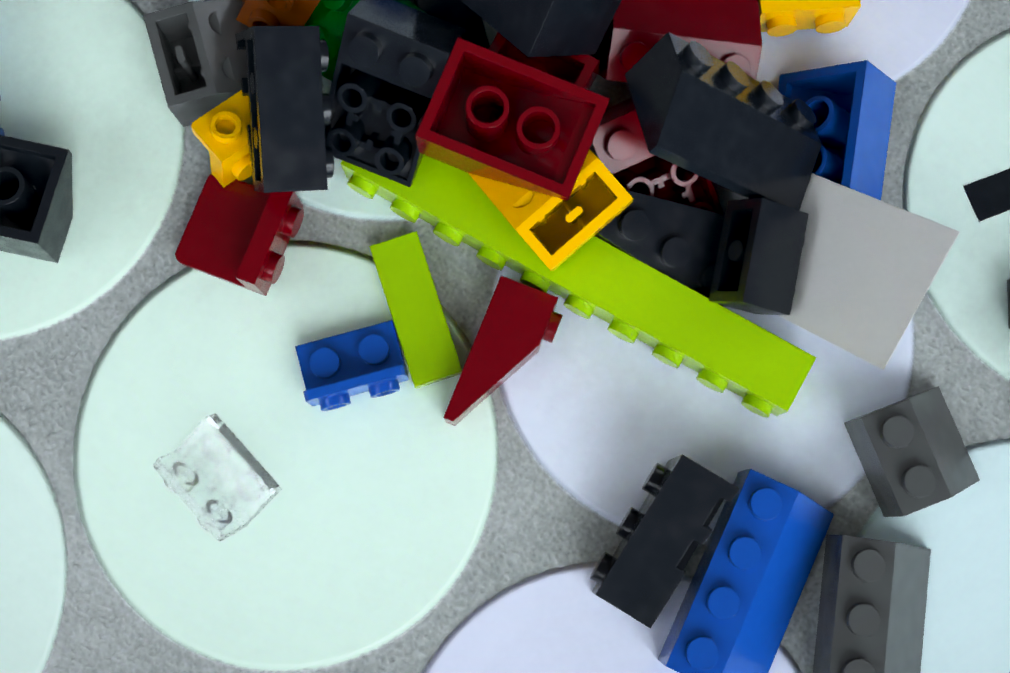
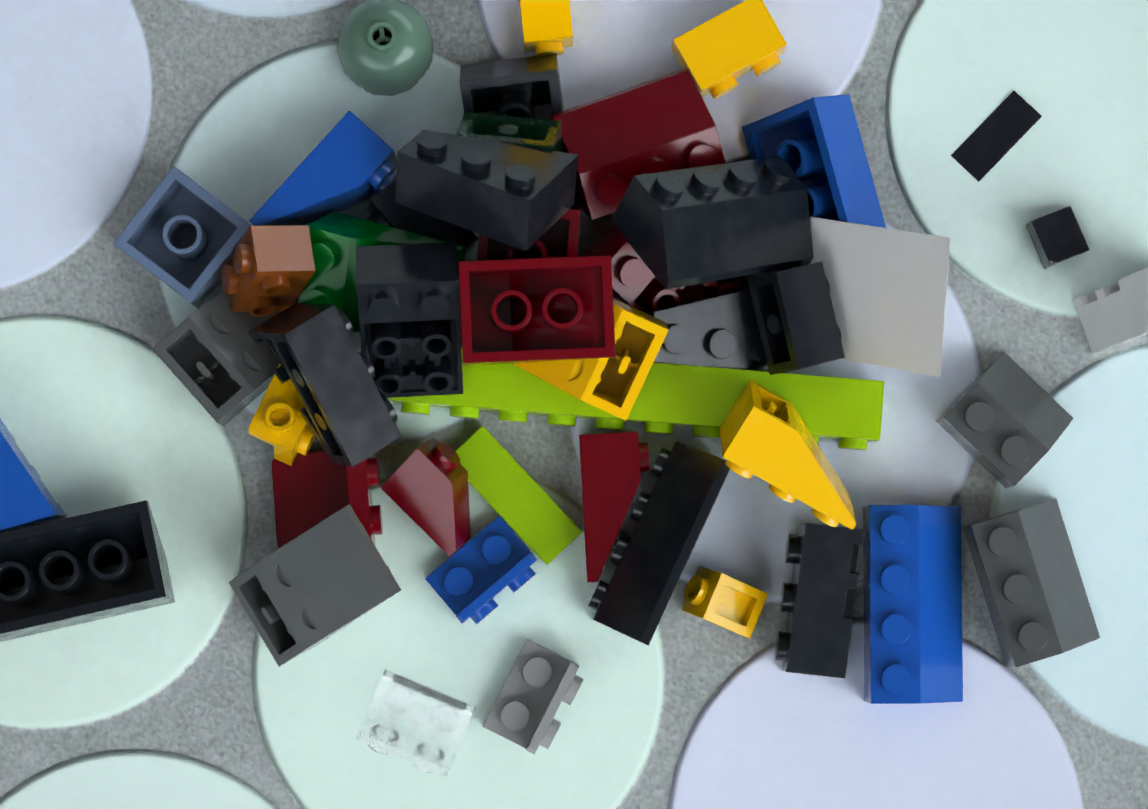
camera: 30 degrees left, 5 degrees up
none -> dark grey slope [229,504,401,667]
none -> dark red slope [380,437,471,557]
none -> light grey bracket [482,639,583,755]
none -> black slope [588,441,730,646]
none -> yellow bracket [682,566,768,639]
none -> yellow slope [719,380,856,530]

